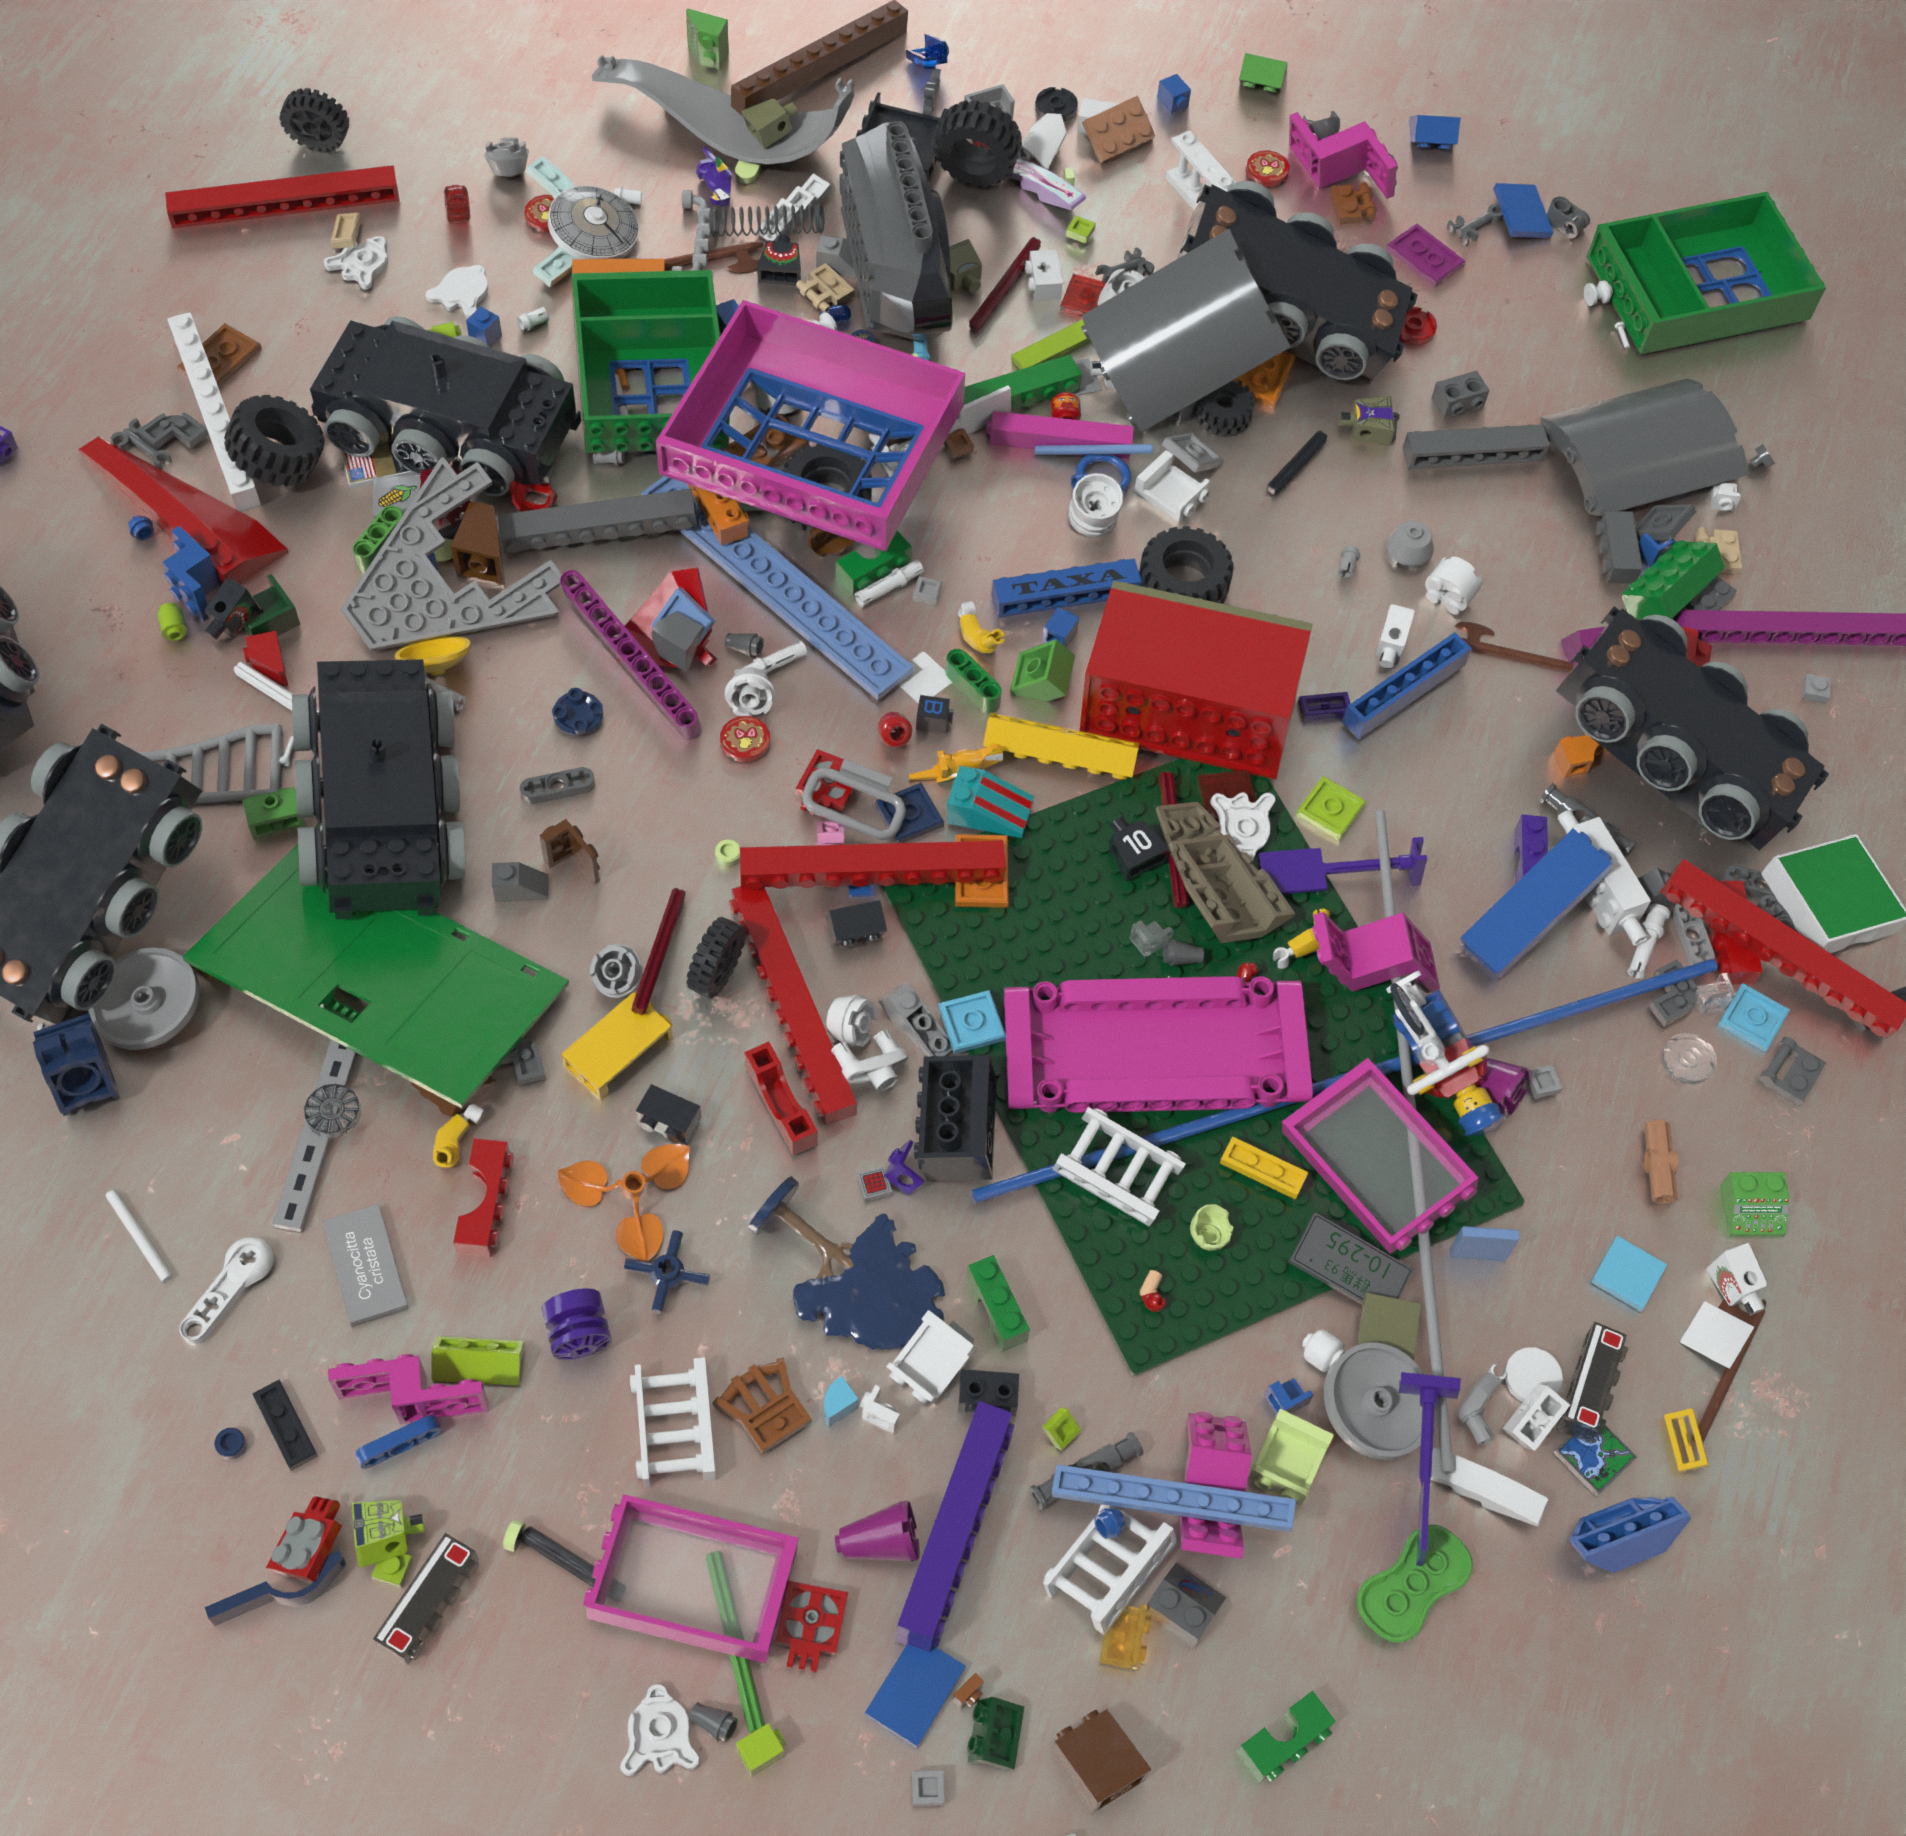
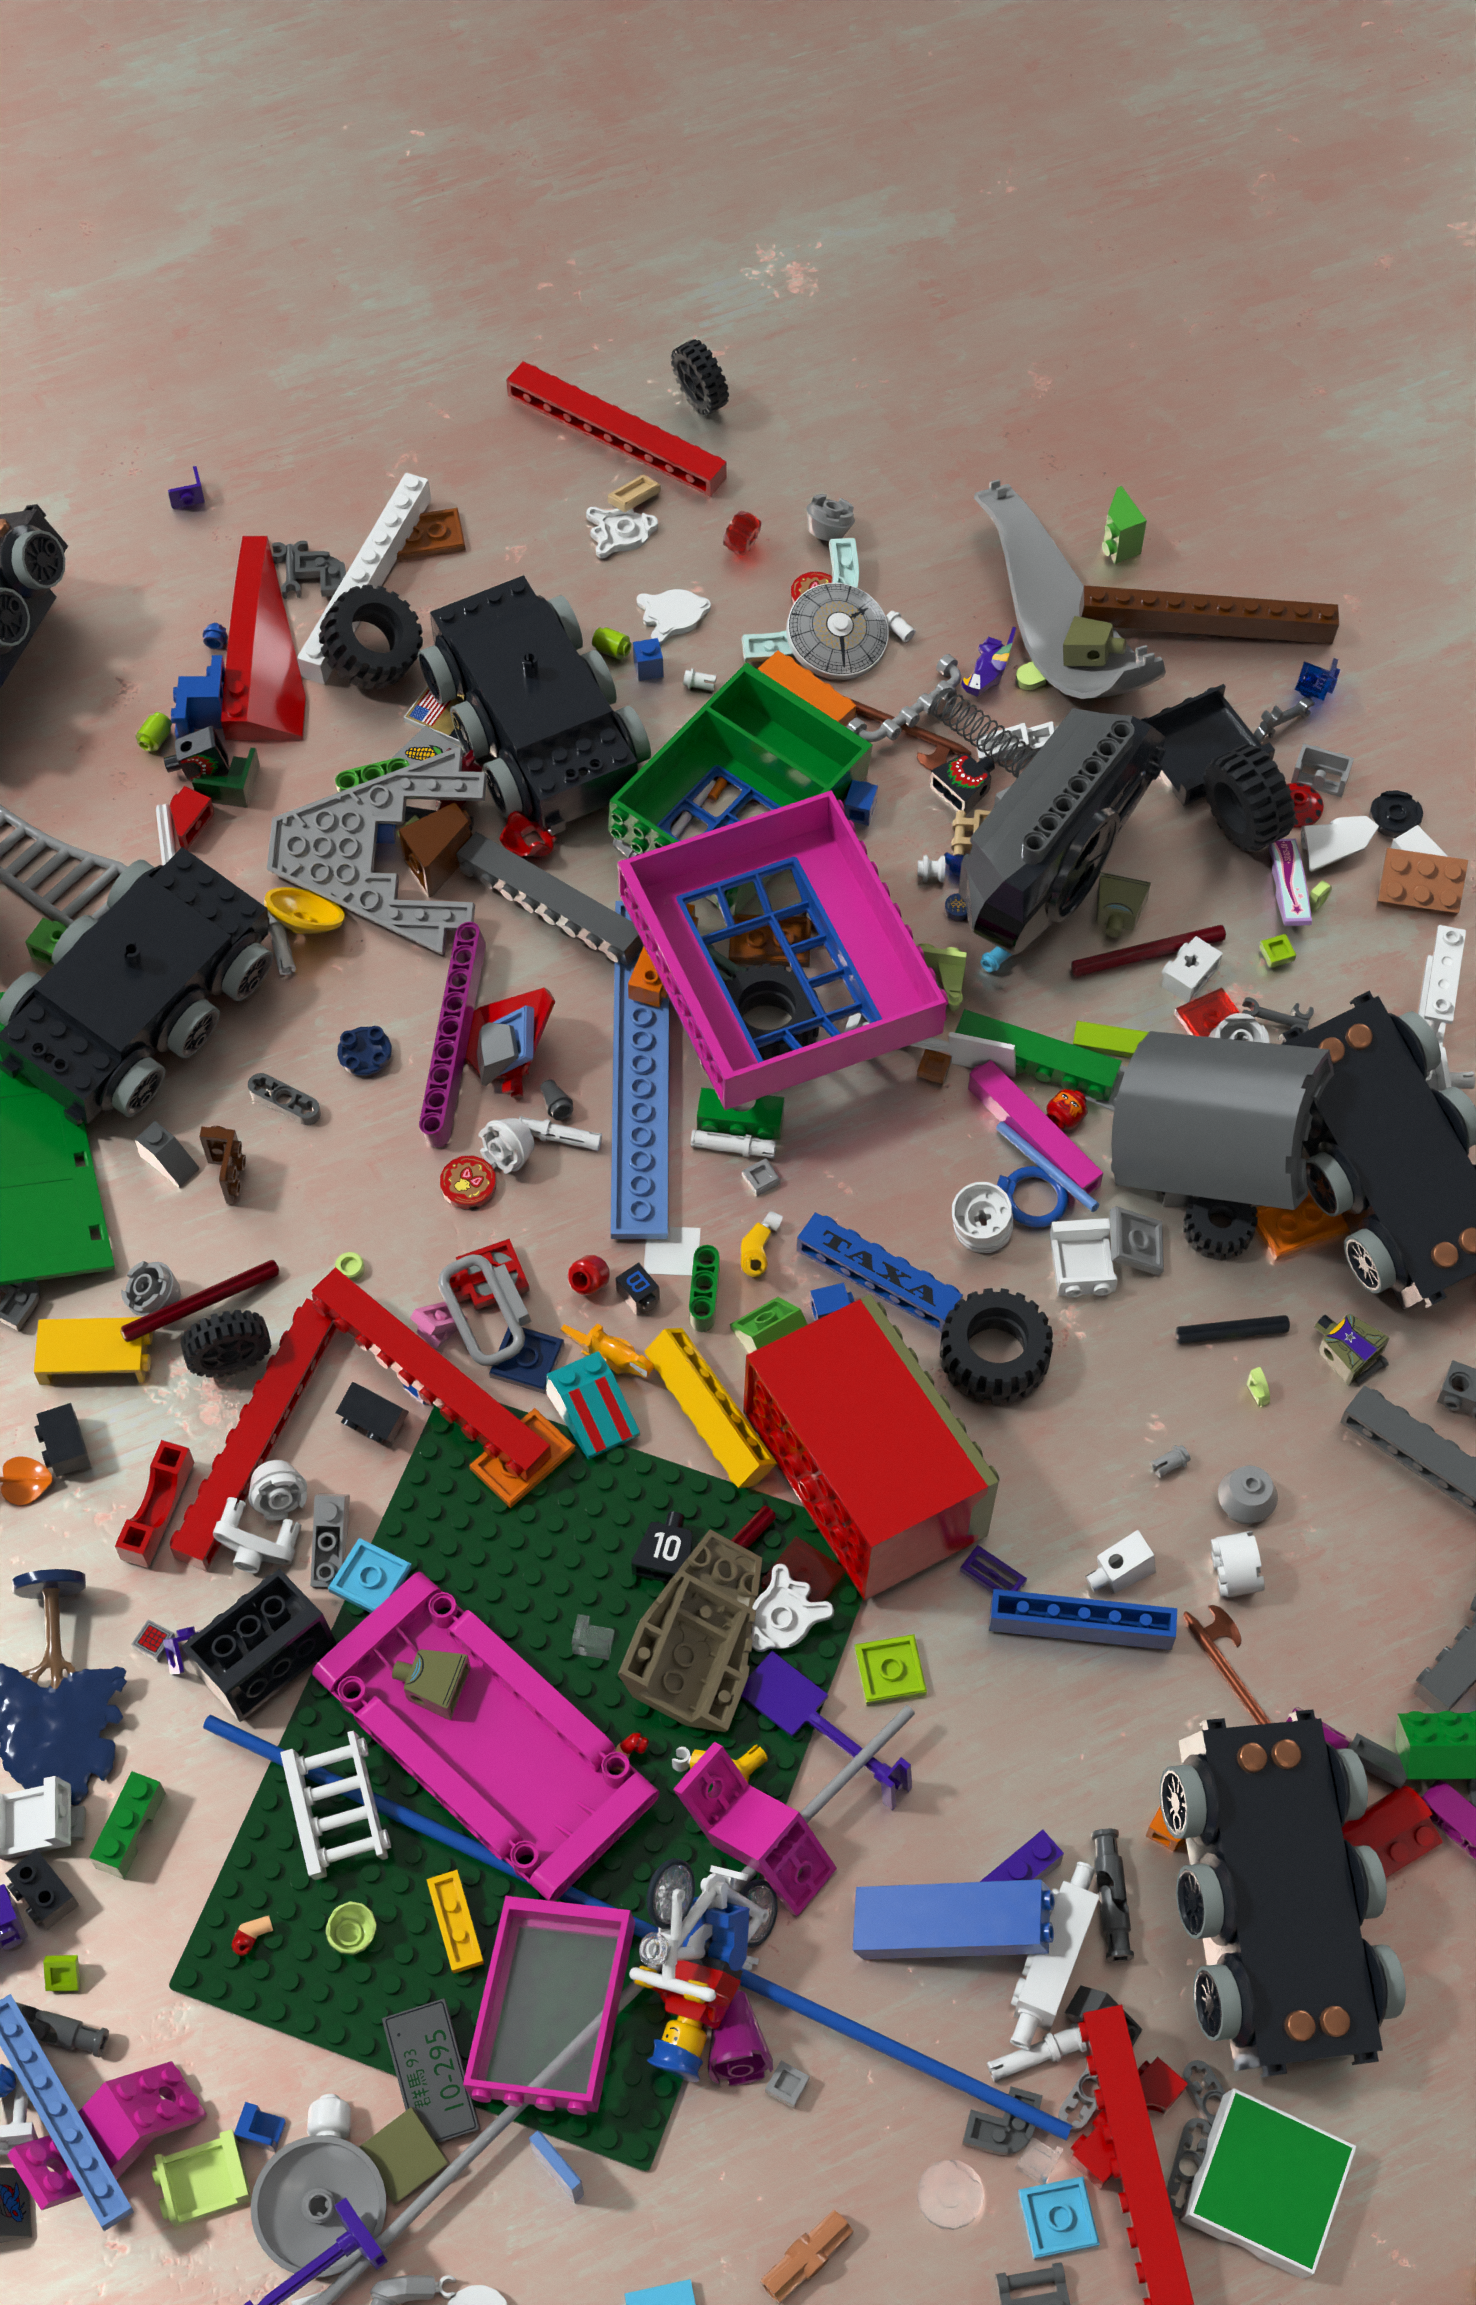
camera: 50 degrees right, 0 degrees up
dark grey cone [1163,939,1204,966] -> none
none -> olive torso [392,1649,471,1720]
none -> yellowish green tile [1247,1367,1270,1407]

